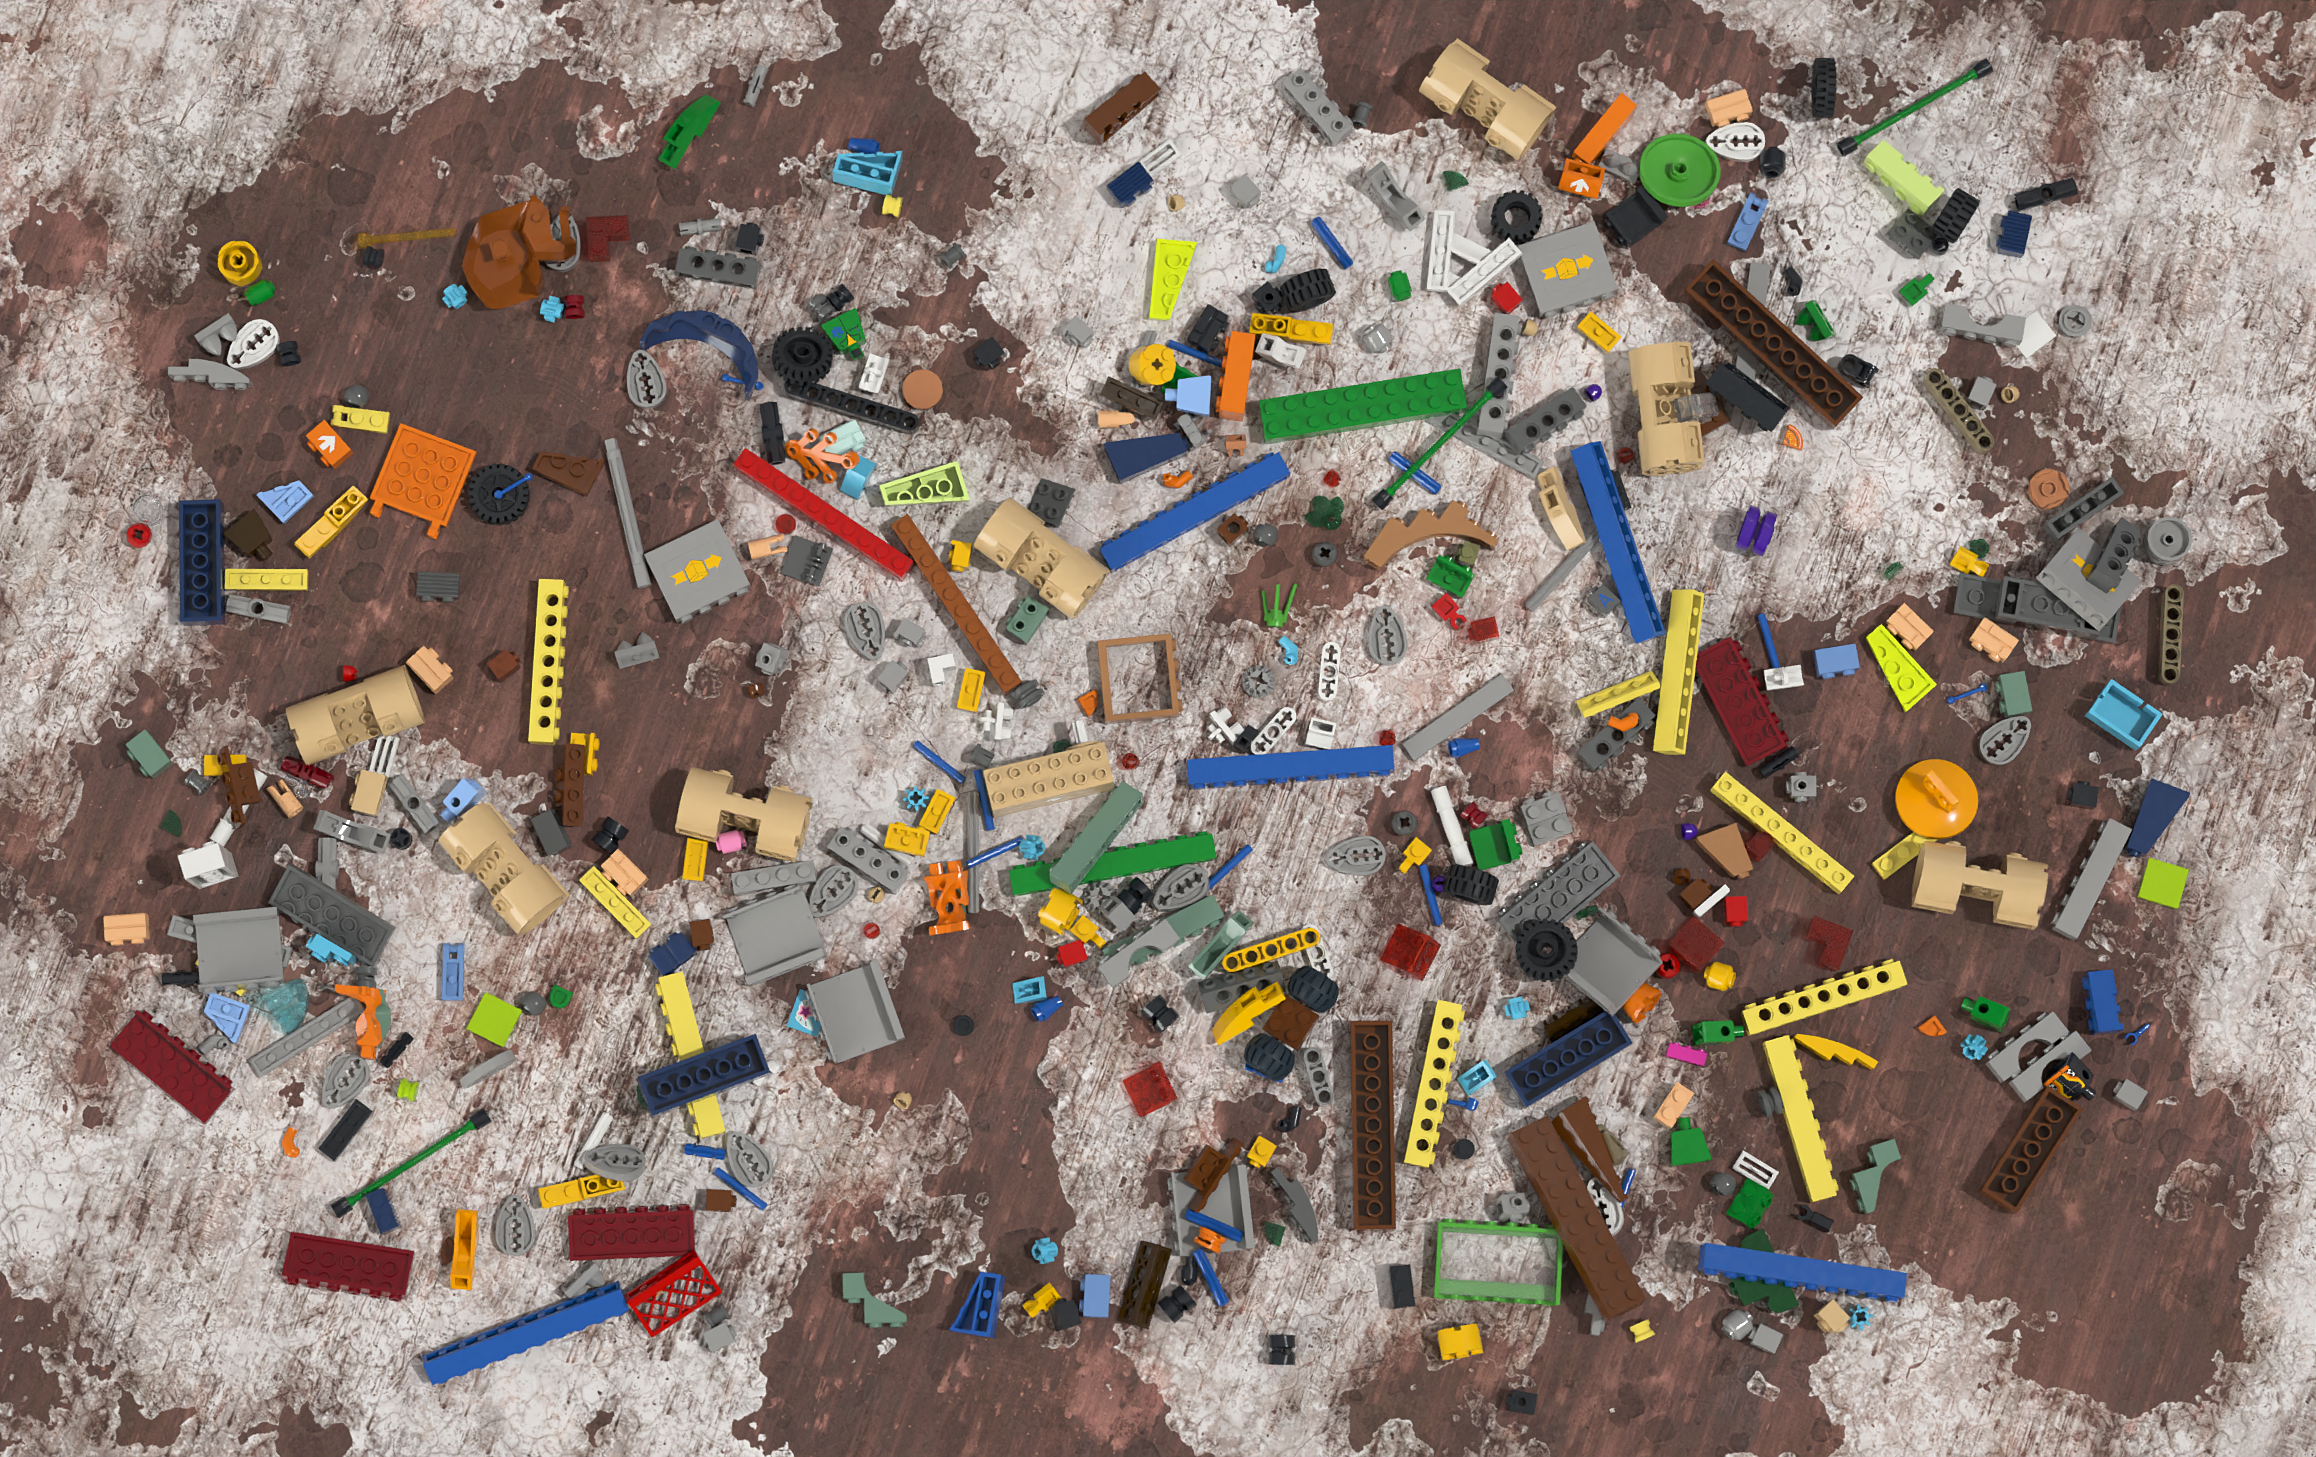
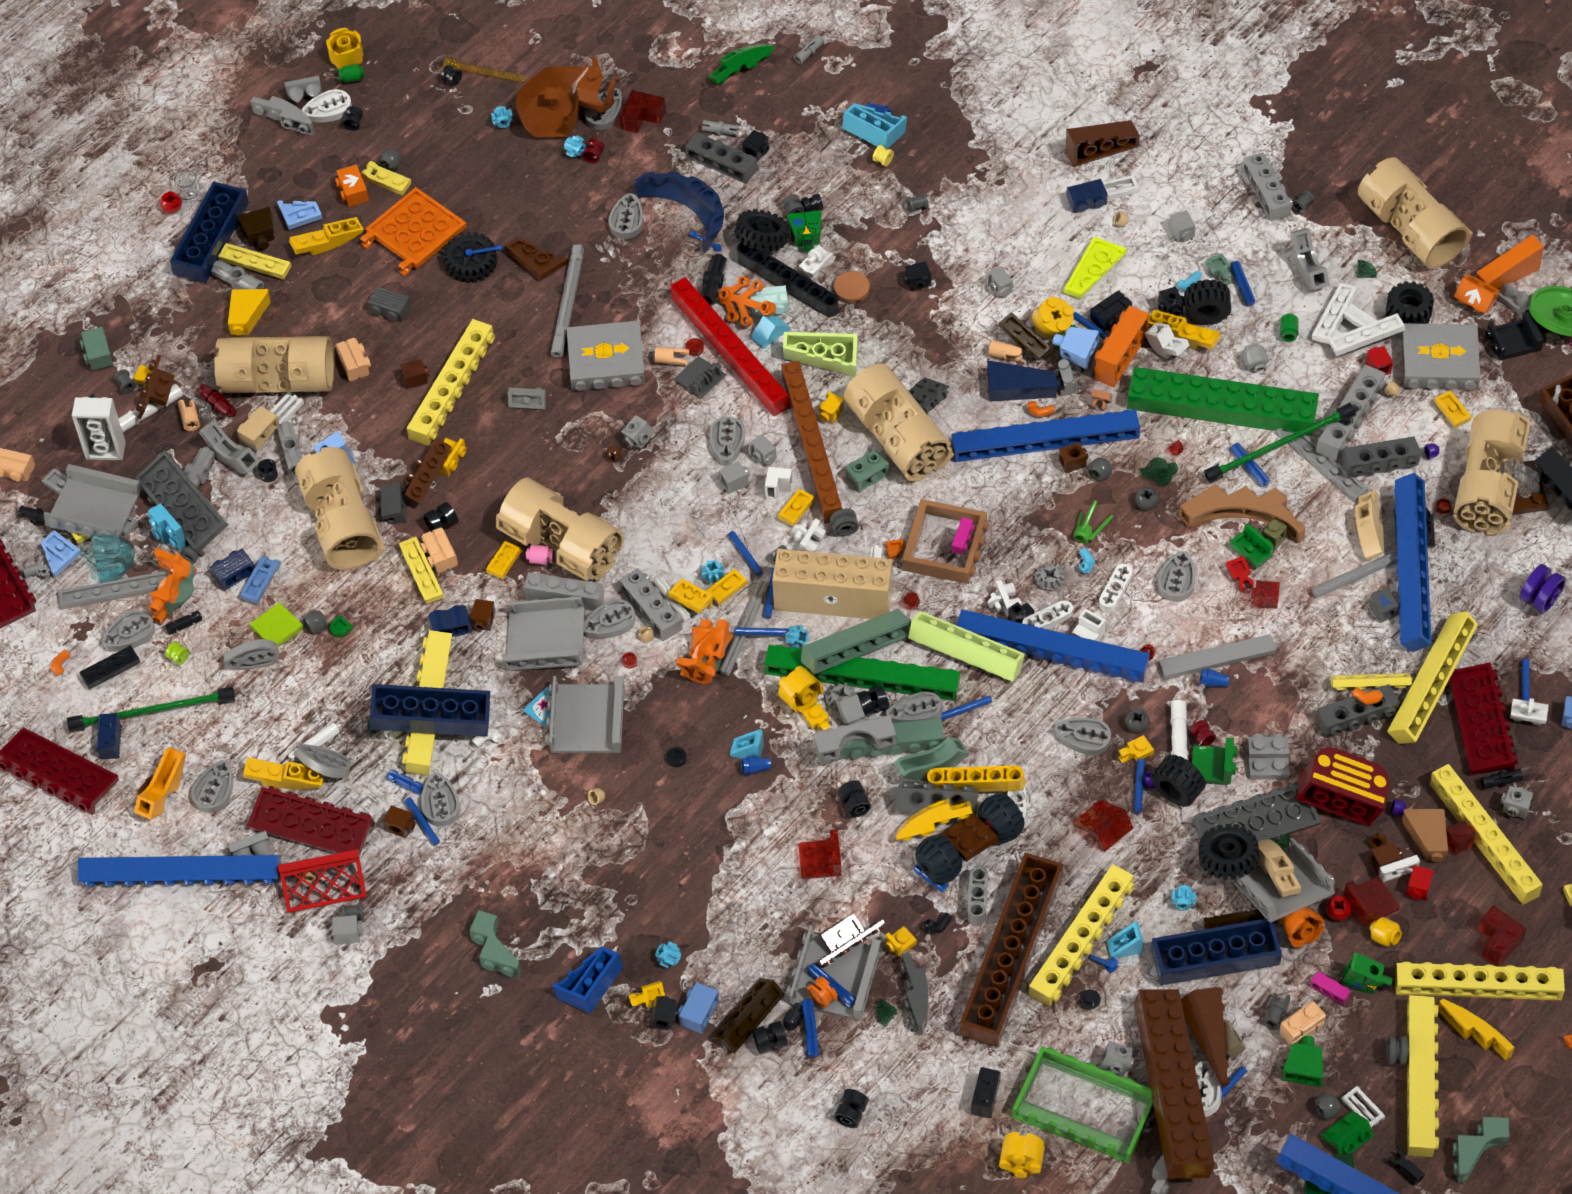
camera: 25 degrees right, 25 degrees down
red brick [1056,939,1088,969] -> none
none -> dark blue brick [210,548,255,591]
none -> yellow slope [228,289,271,336]
none -> yellowish green brick [908,611,1025,681]
none -> dark pink piece [951,517,975,555]
none -> sand green plate [1206,254,1232,285]
none -> tan slope [1258,839,1301,897]
none -> dark grey piece [1263,993,1290,1029]
none -> dark red brick [1295,747,1389,827]

